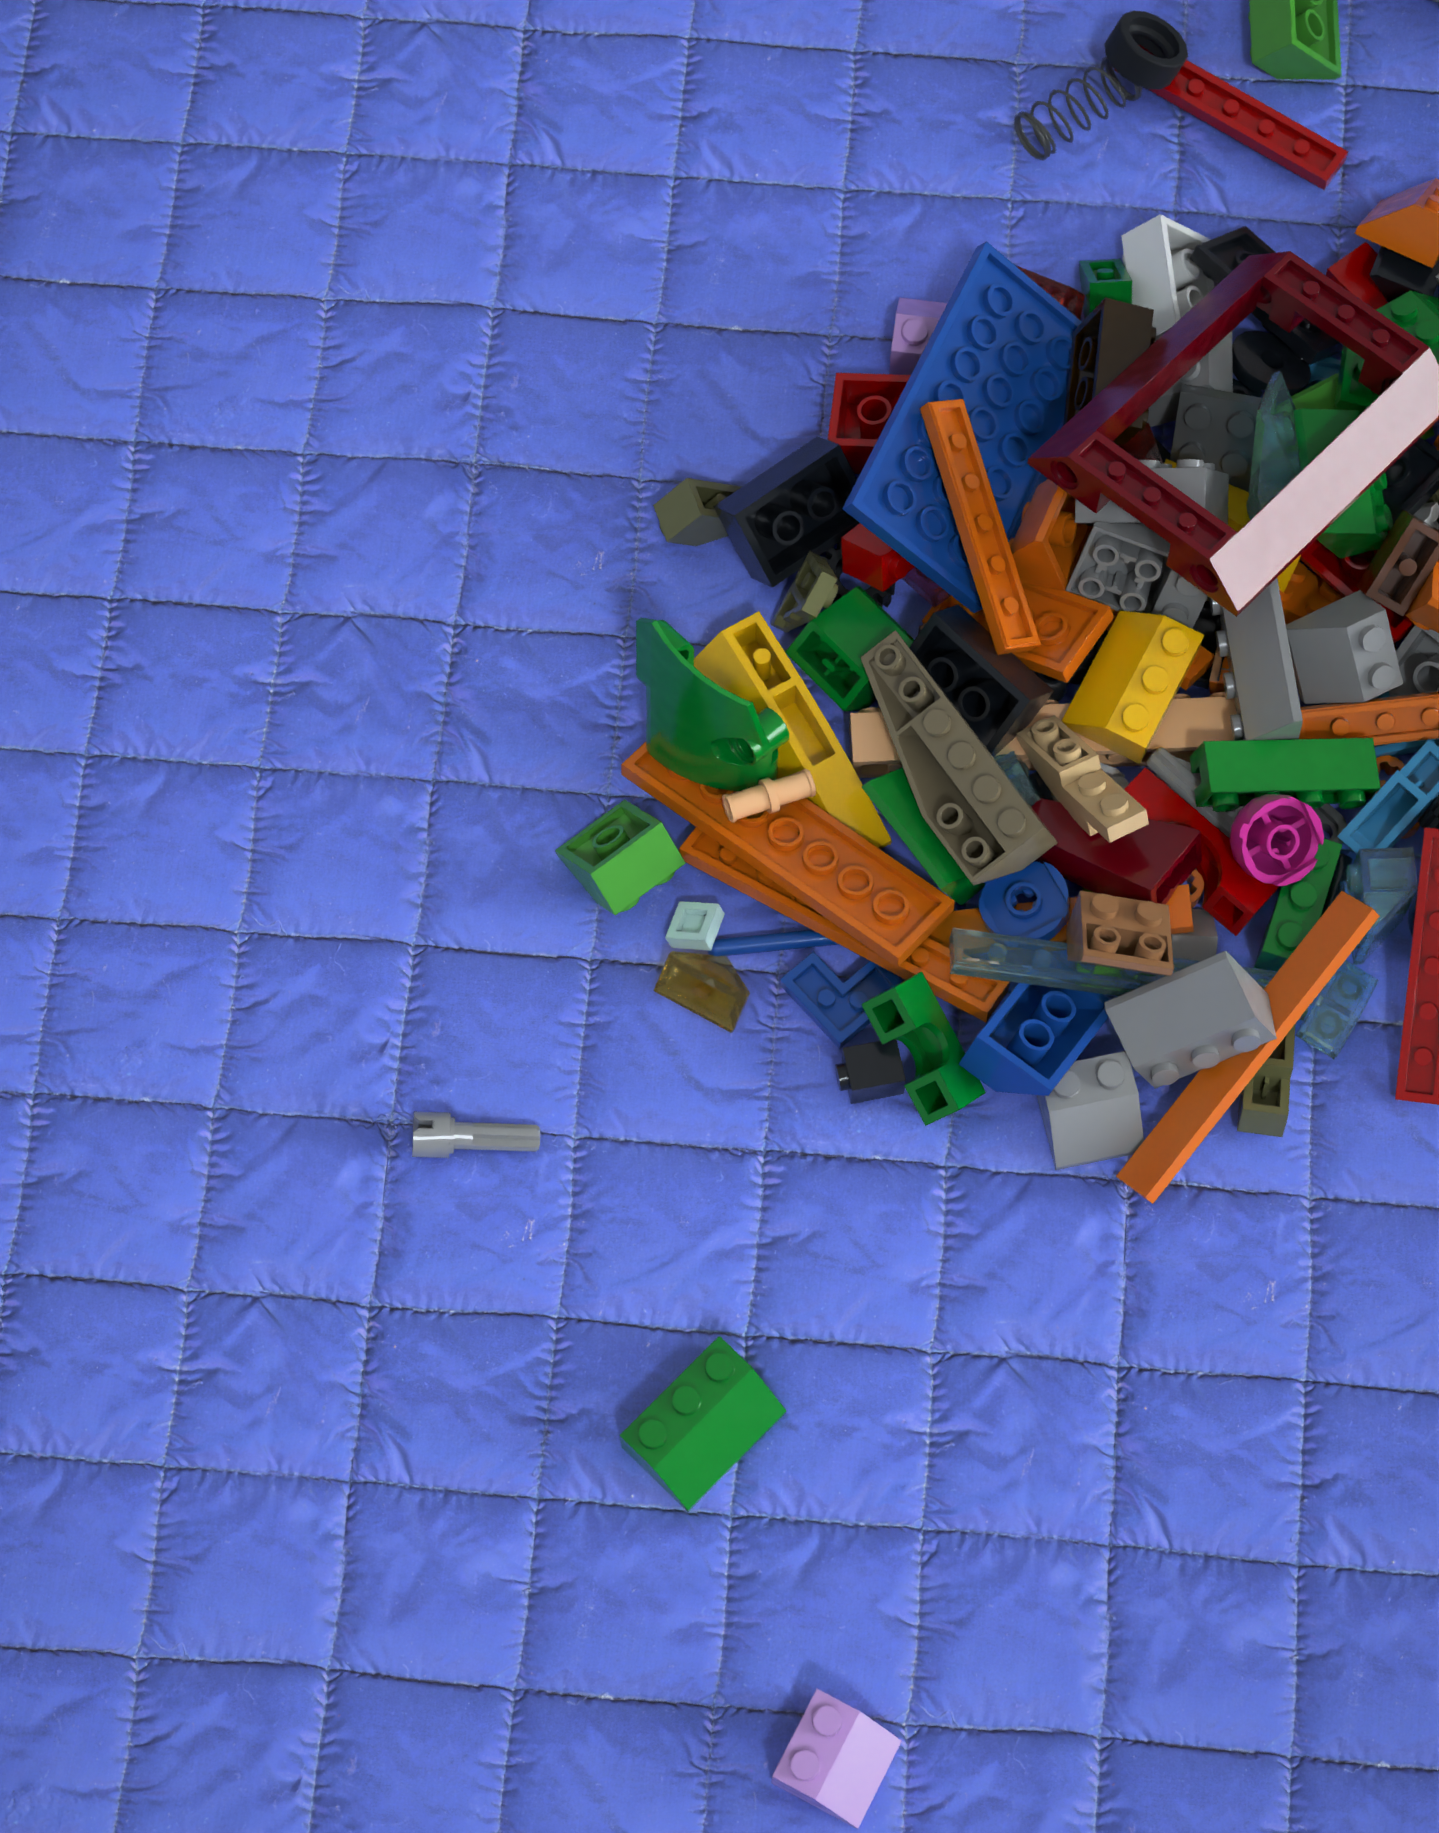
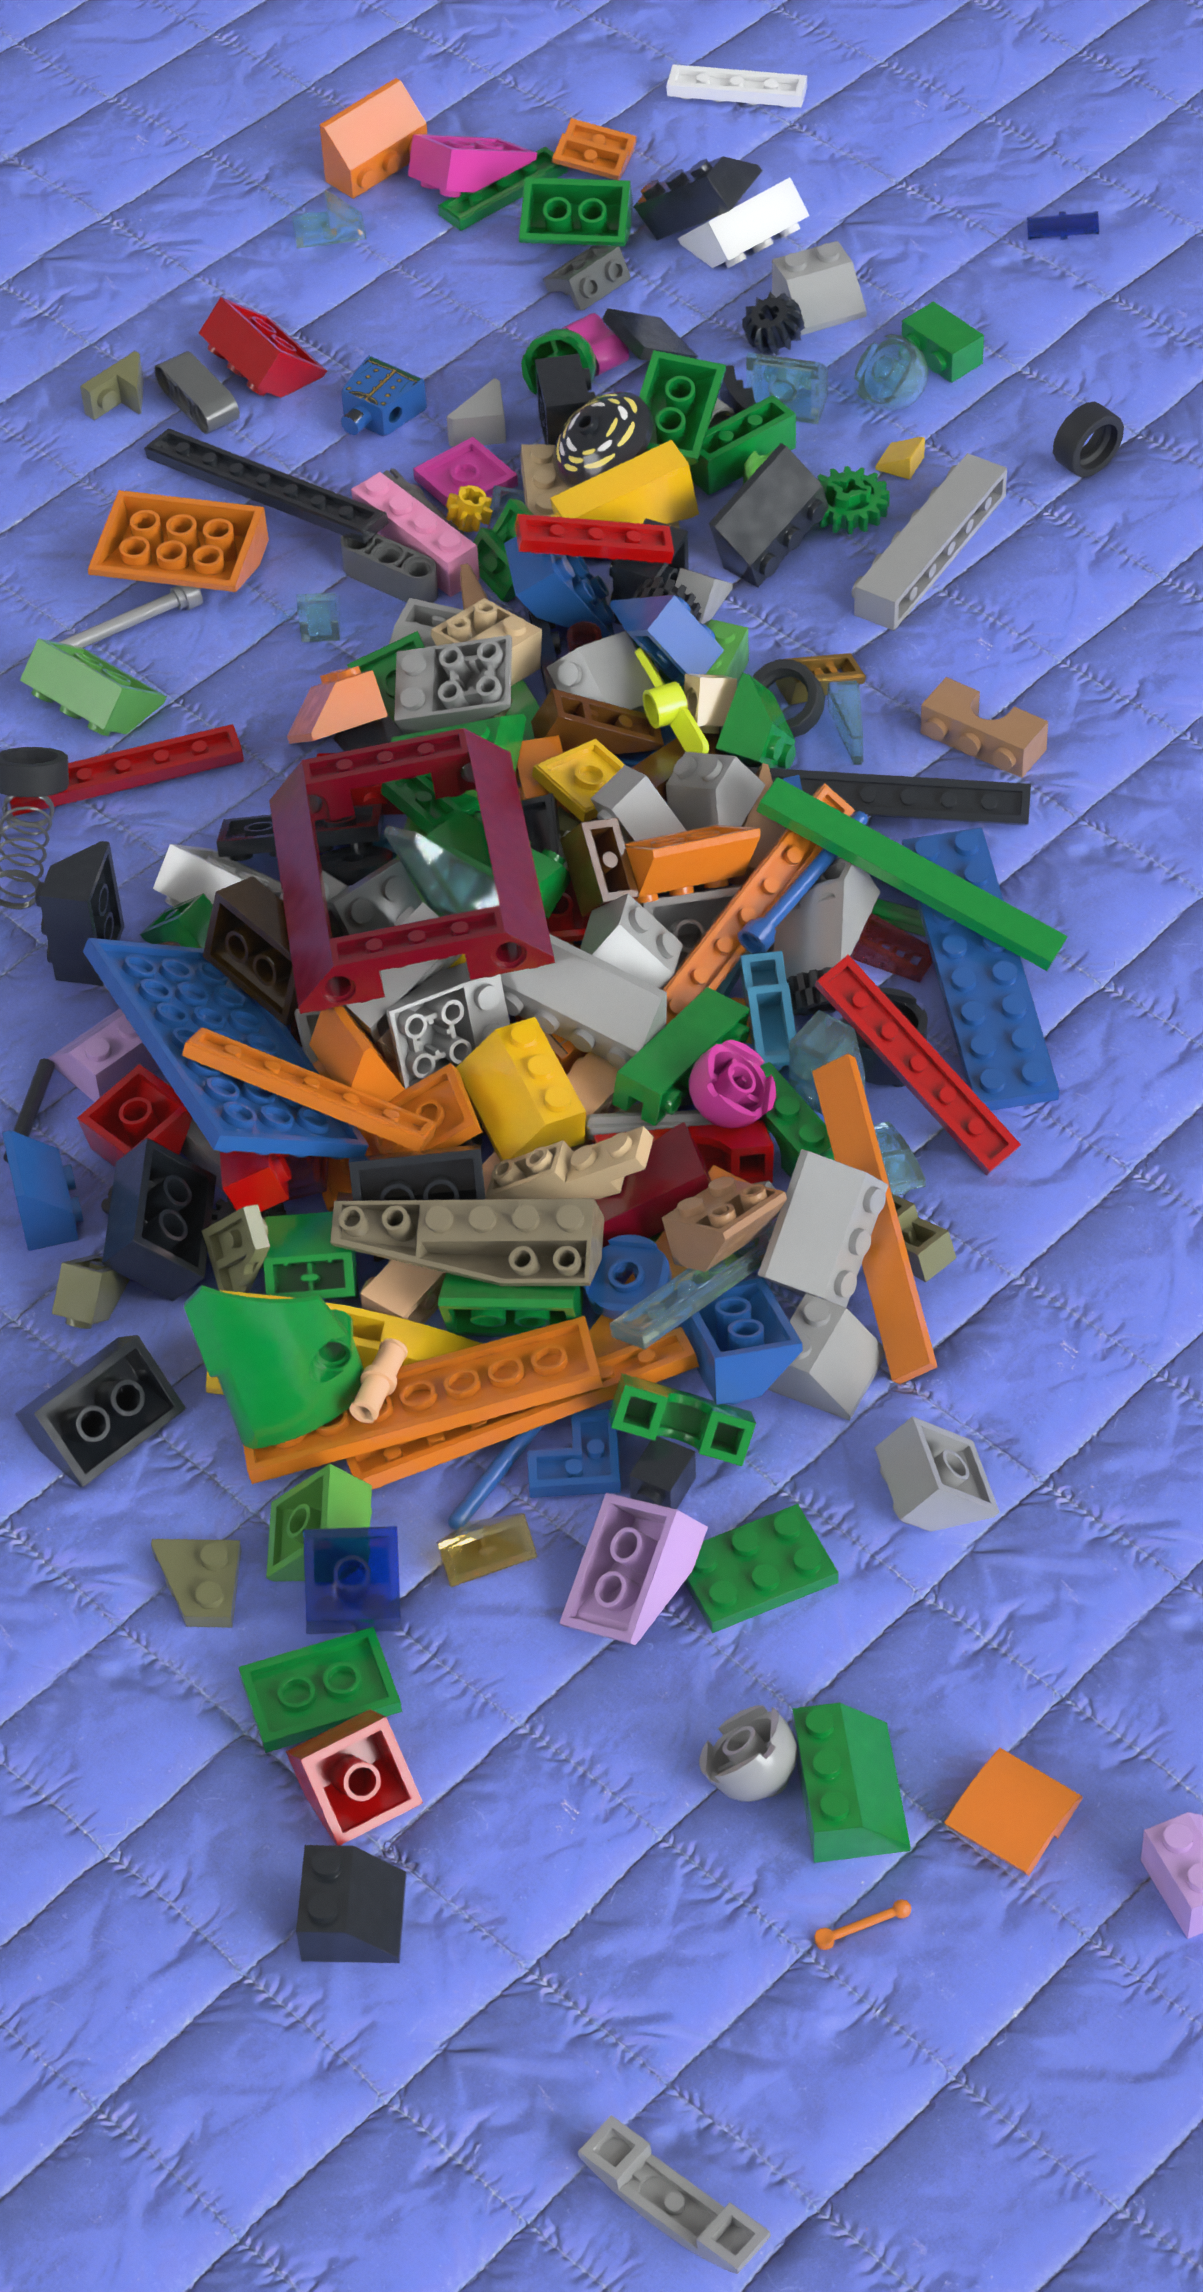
camera: 50 degrees left, 20 degrees down
light grey piece [412,1111,540,1158] -> none
light aqua plate [665,901,725,951] -> none
none -> blue slope [2,1130,84,1251]
none -> black piece [3,1058,55,1163]
none -> black slope [15,1335,186,1487]
none -> black slope [35,841,125,986]
none -> olive wing [151,1539,242,1628]
none -> green plate [238,1627,402,1753]
none -> red slope [286,1709,423,1845]
none -> black slope [296,1845,407,1963]
none -> clear blue slope [303,1526,401,1634]
none -> lavender slope [559,1493,708,1645]
none -> light grey slope [578,2115,771,2274]
none -> green plate [684,1504,839,1633]
none -> light grey cylinder [699,1705,798,1802]
none -> orange hinge [814,1899,912,1950]
none -> light grey slope [874,1416,1000,1532]
none -> orange slope [944,1748,1083,1876]

